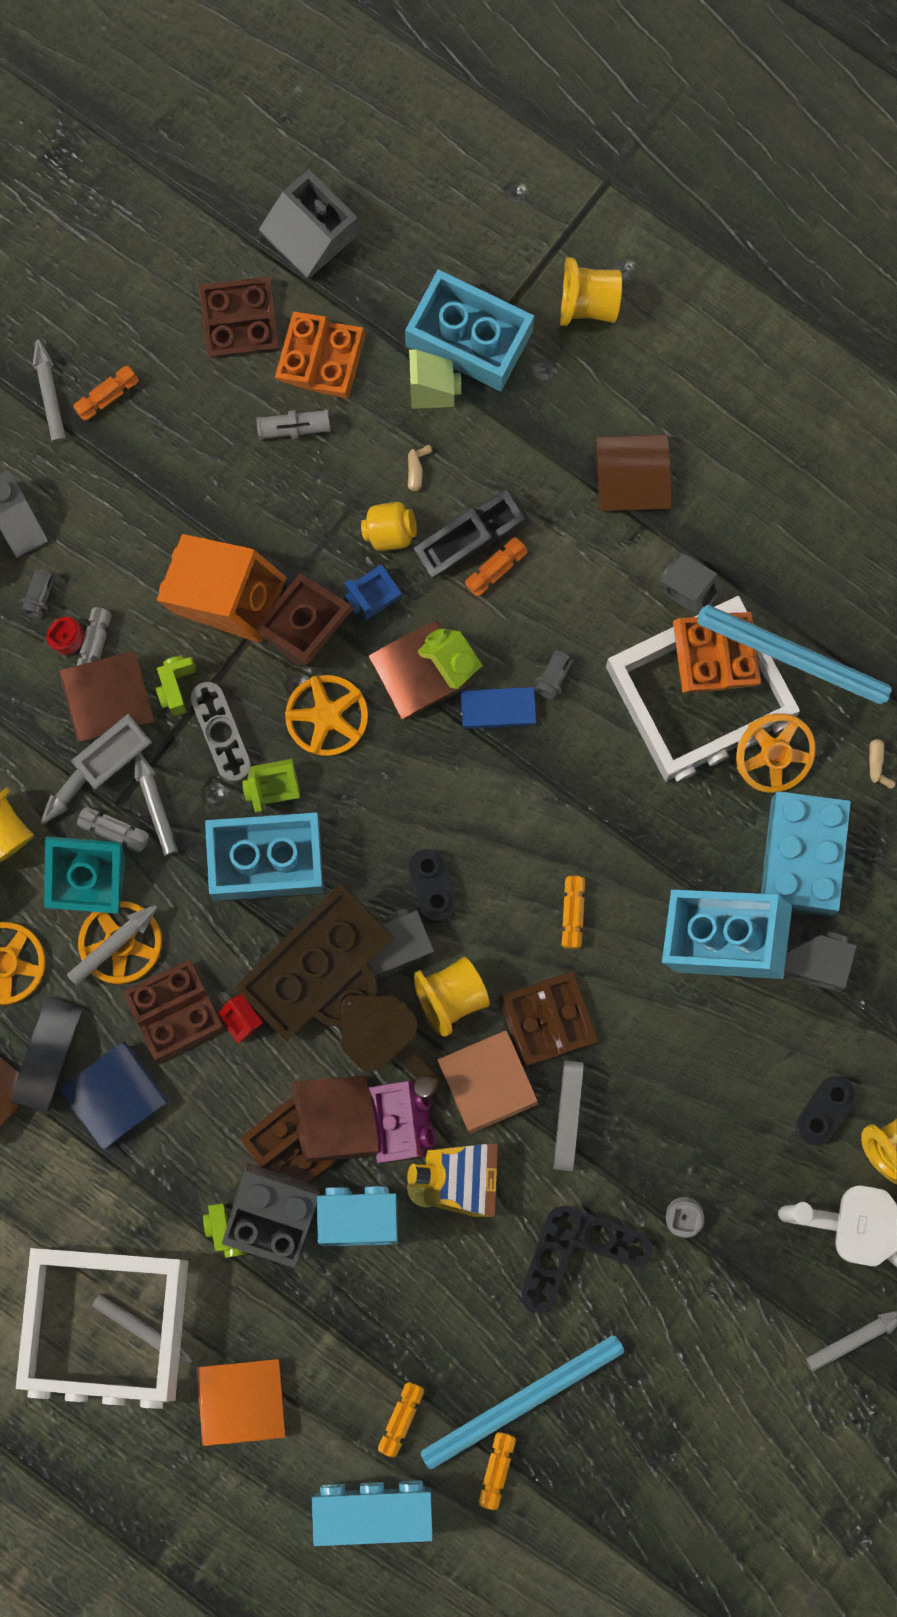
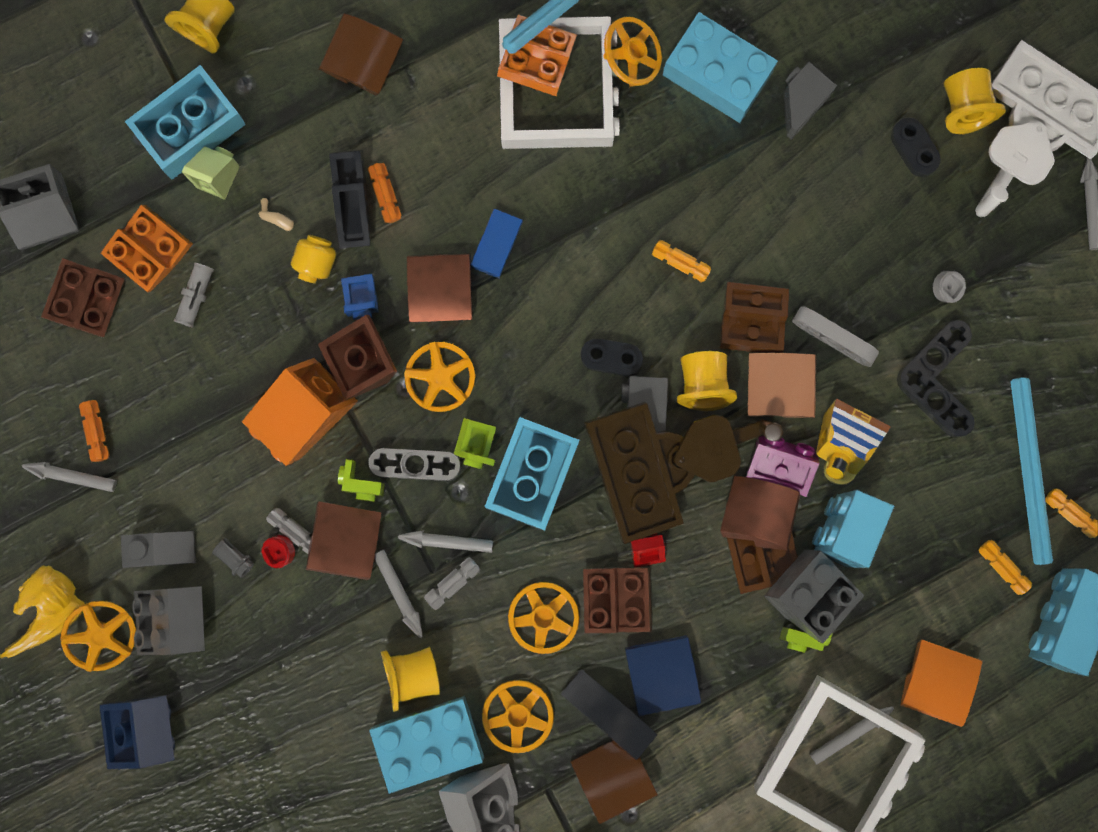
camera: 65 degrees left, 5 degrees up
teal slope [44,836,126,914] -> none
light grey piece [67,905,157,985] -> none
light grey tile [71,714,152,789] -> none
lime bracket [417,629,483,689] -> none
dark grey pin [534,651,574,700] -> none
dark grey brick [661,553,723,615] -> none
medium azure brick [662,890,792,979] -> none

